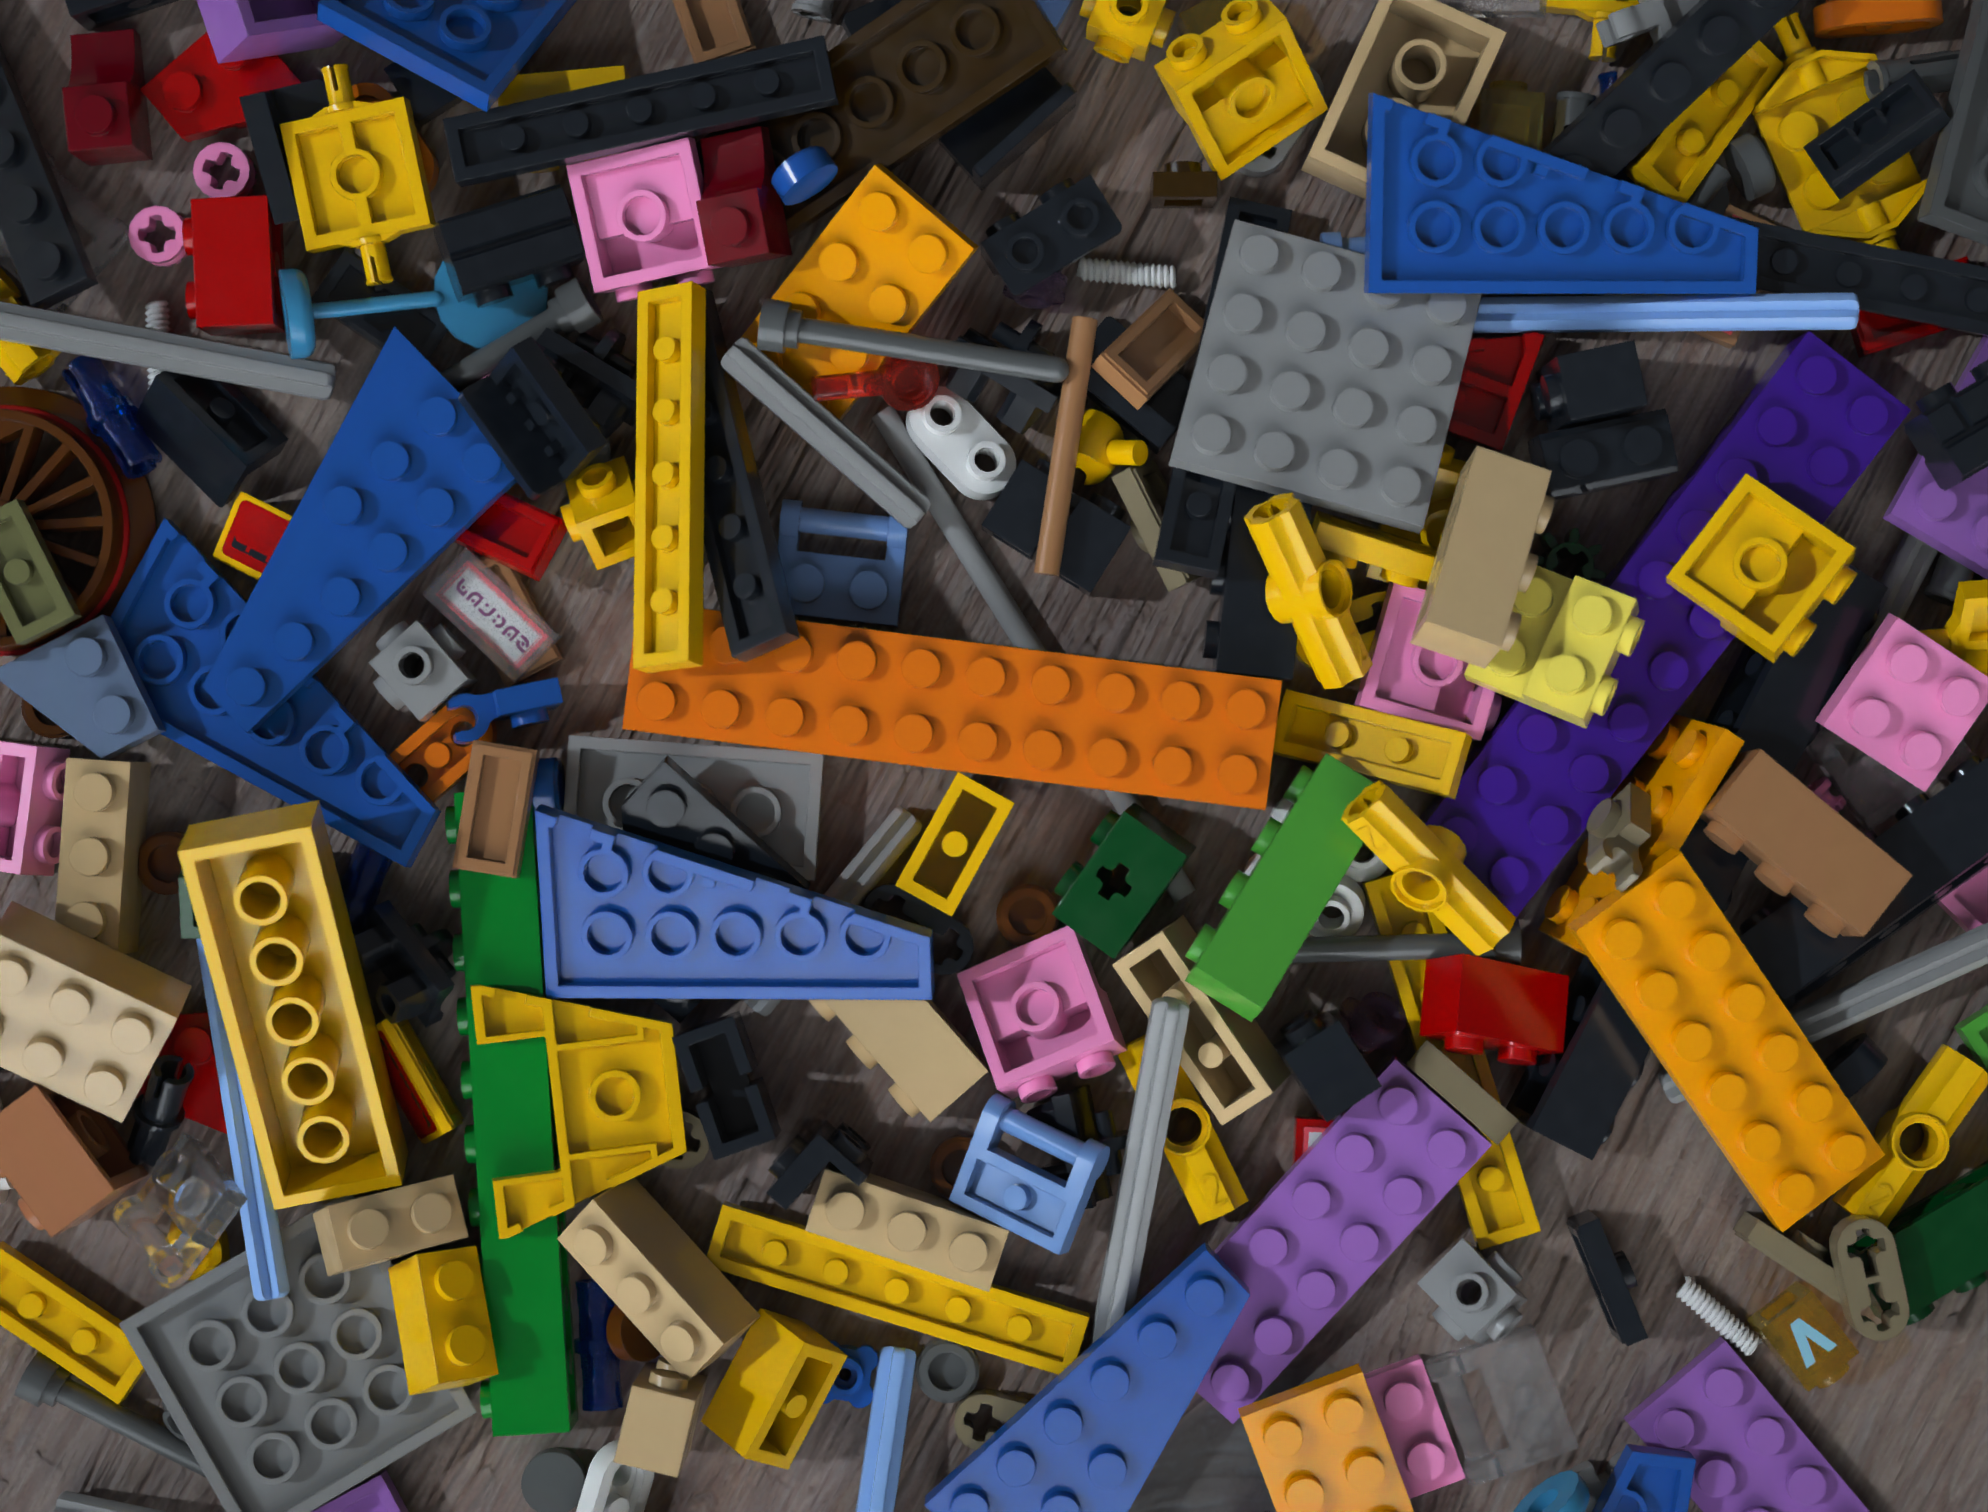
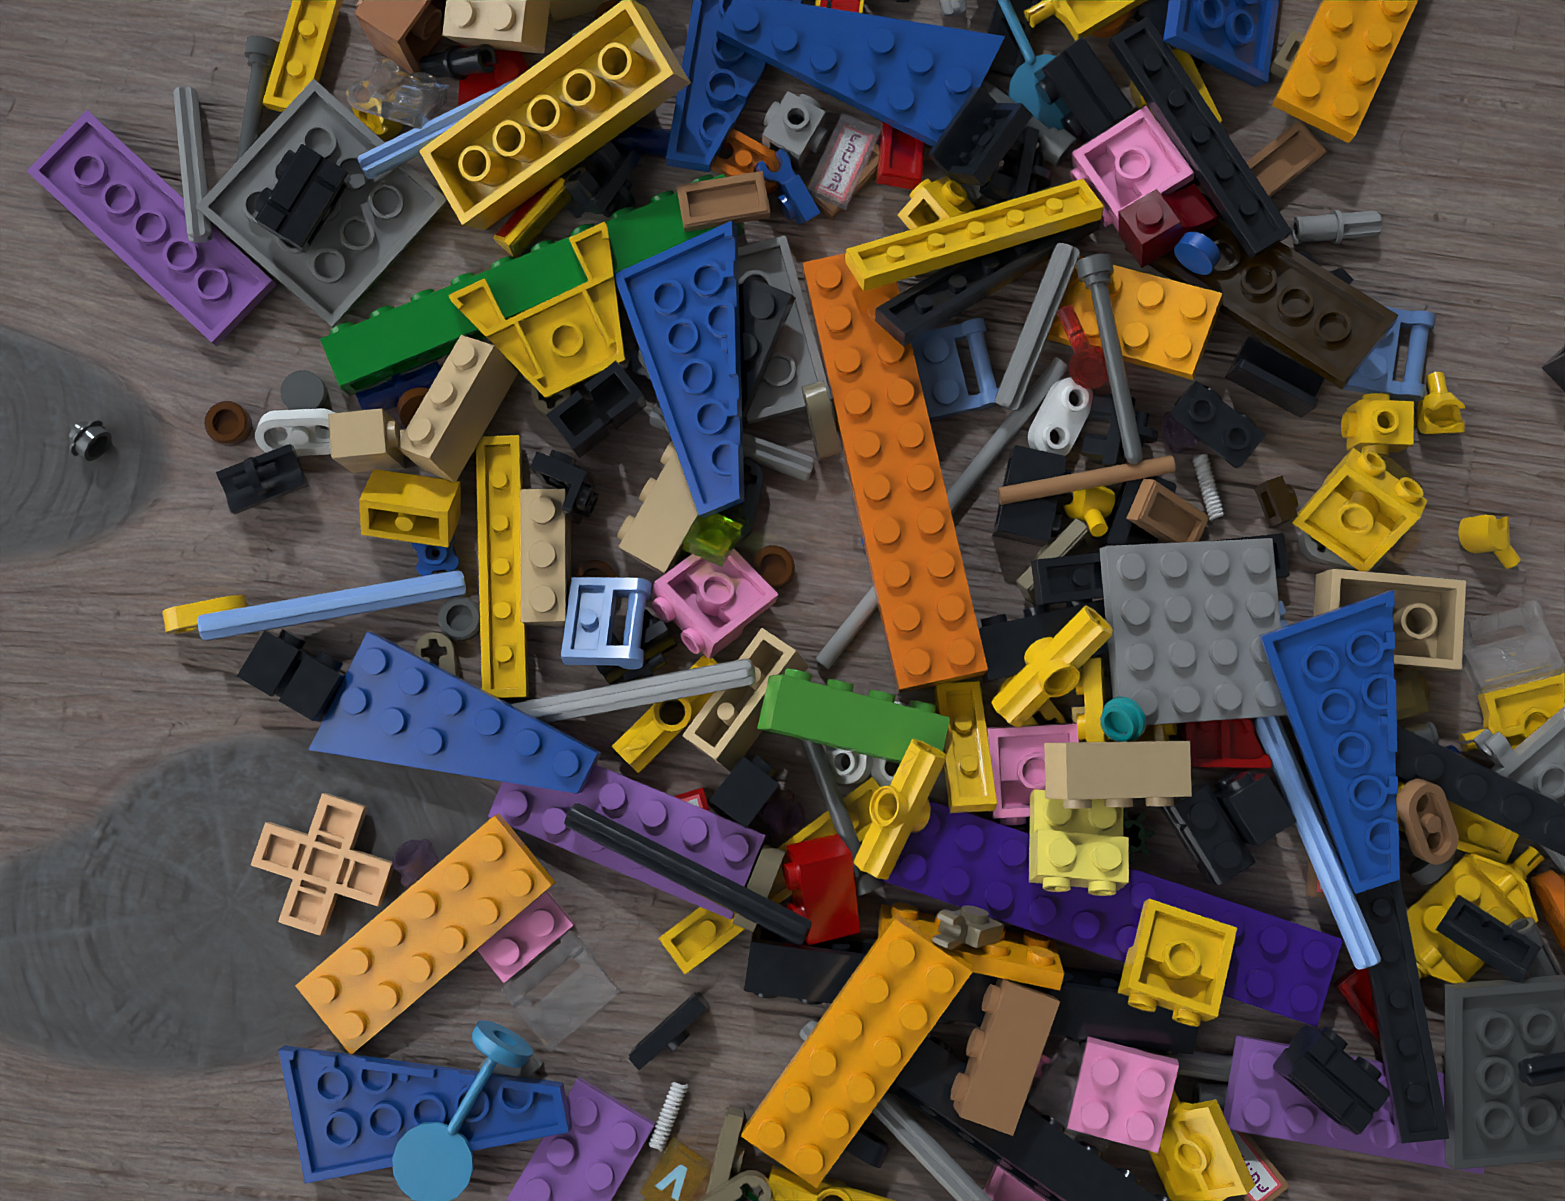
camera: 65 degrees right, 5 degrees down
tan brick [313,1174,469,1276] -> none
yellow brick [388,1246,499,1396] -> none
blue tile [532,757,565,814] -> none
yellow brick [895,772,1015,917] -> none
dark green brick [1052,802,1197,959] -> none
light grey brick [1417,1238,1528,1344] -> none
none -> black brick [253,144,351,253]
none -> black axle [564,803,812,945]
none -> clear neon green plate [683,513,743,567]
none -> dark tan beam [801,381,841,460]
none -> teal plate [1100,696,1146,742]
none -> medium nougat plate [1397,779,1459,865]

